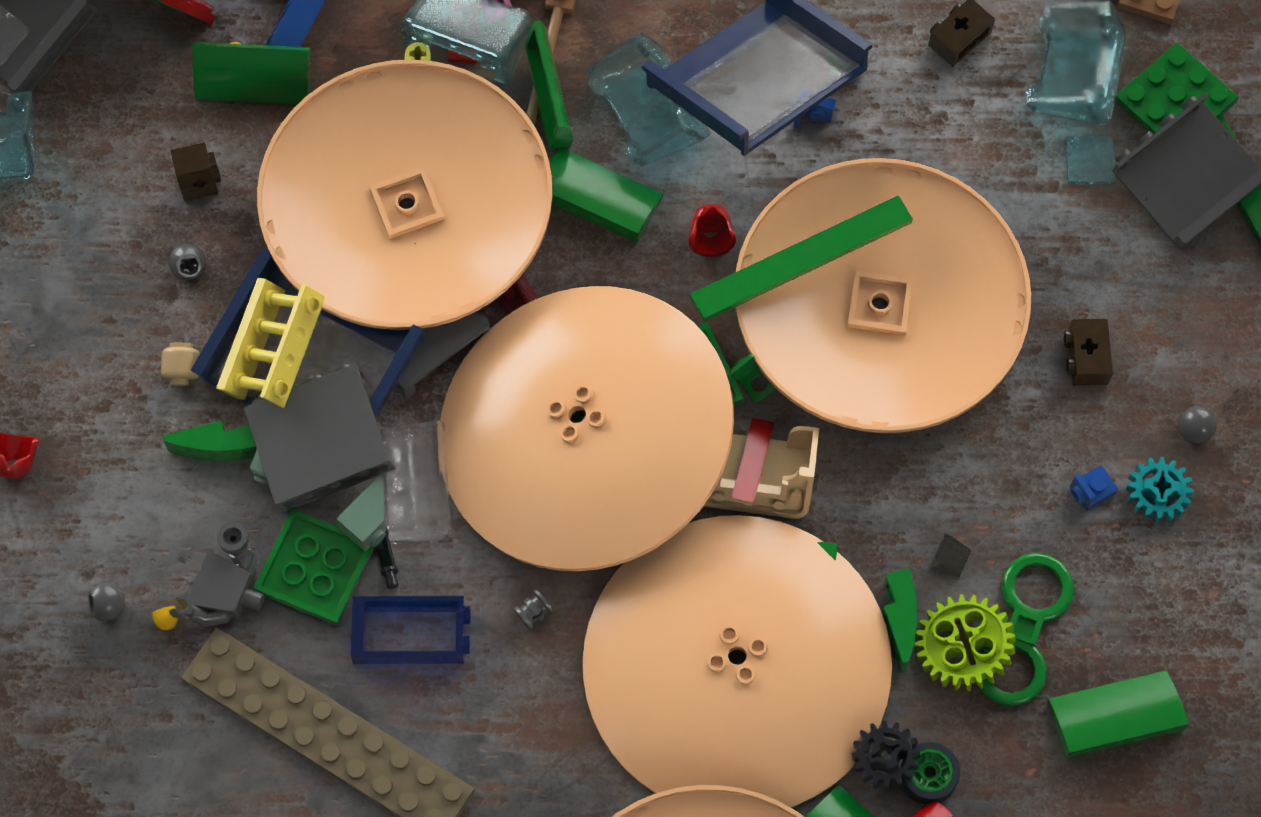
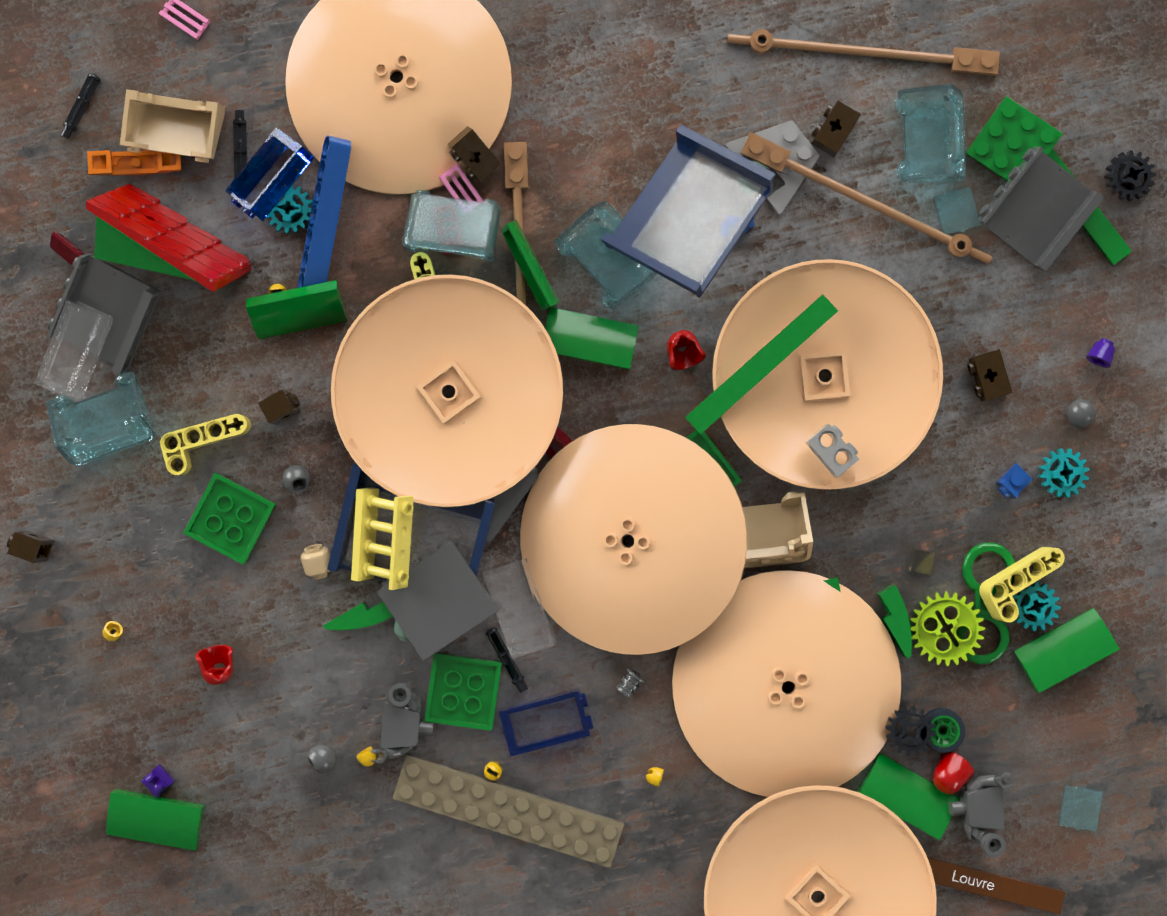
camera: 10 degrees left, 20 degrees up
sand green slope [336,476,386,552] -> none
green bracket [729,354,776,403] -> none
sticker [732,418,774,503] -> none
none -> light yellow beam [160,414,251,475]
none -> green plate [183,472,277,565]
none -> yellow hinge [484,761,502,781]
none -> yellow hinge [646,767,664,787]
none -> light grey wing [725,120,820,216]
none -> medium nougat bar [740,132,992,264]
none -> light grey brick [805,424,859,478]
none -> light yellow beam [979,547,1065,622]
none -> teal gear [1012,581,1061,631]
none -> dark purple hat [1086,338,1115,368]

